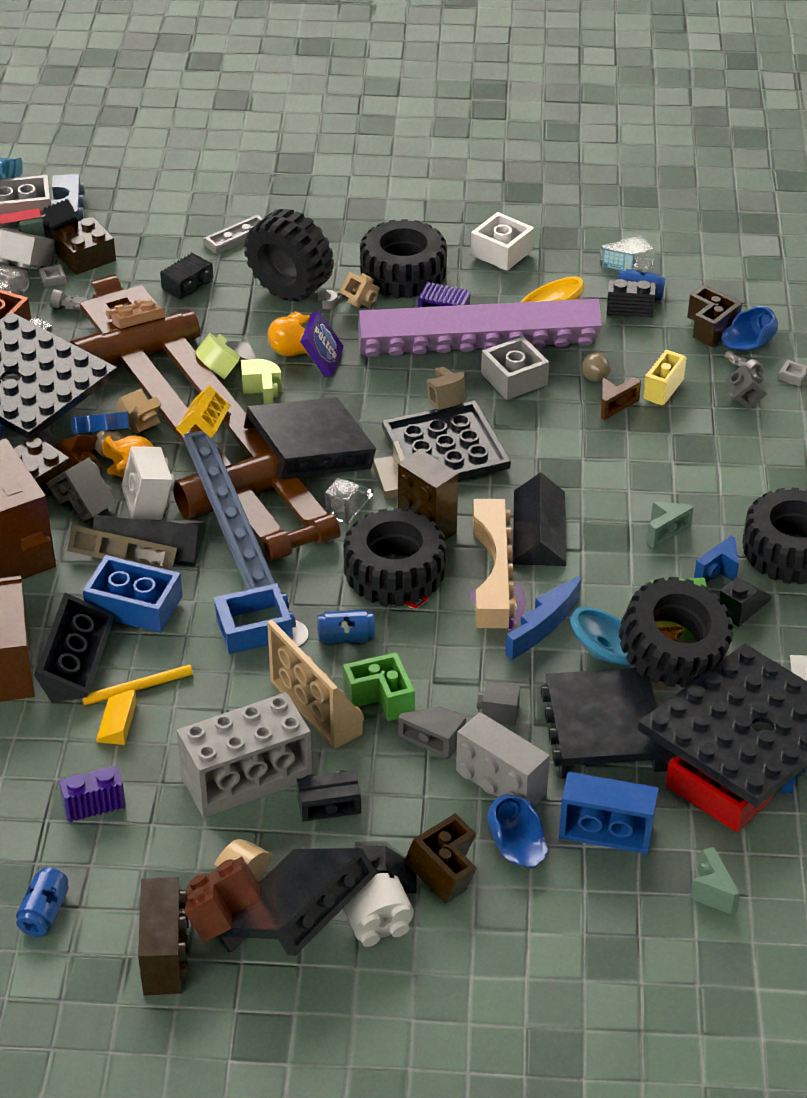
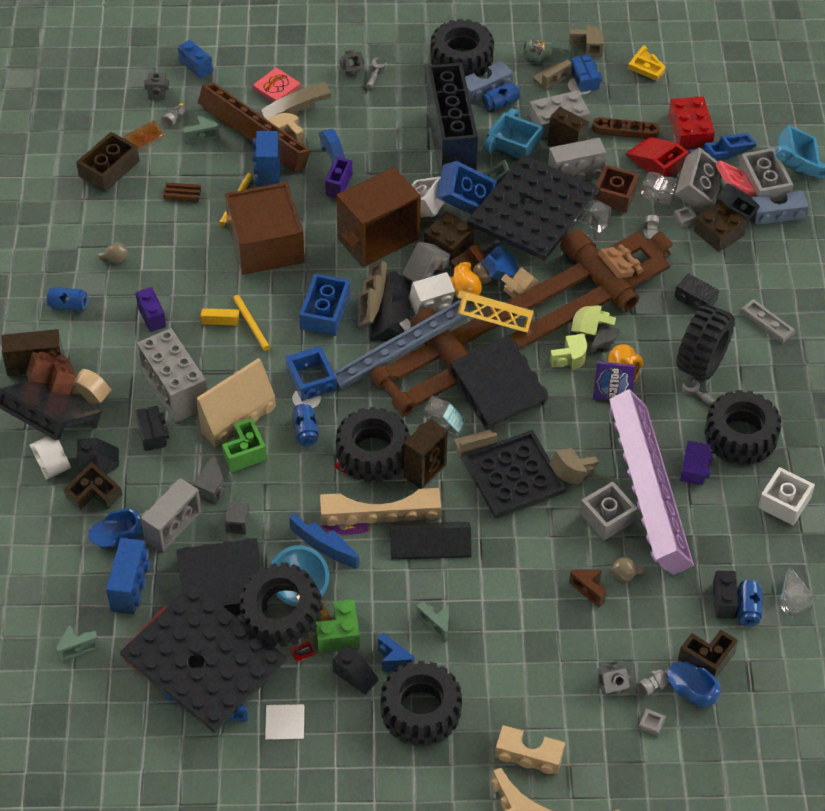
camera: 85 degrees right, 10 degrees up
black slope [34,593,115,702] -> none
tan brick [339,272,380,308] -> none
yellow dish [521,277,585,302] -> none
light yellow brick [643,350,687,405] -> none

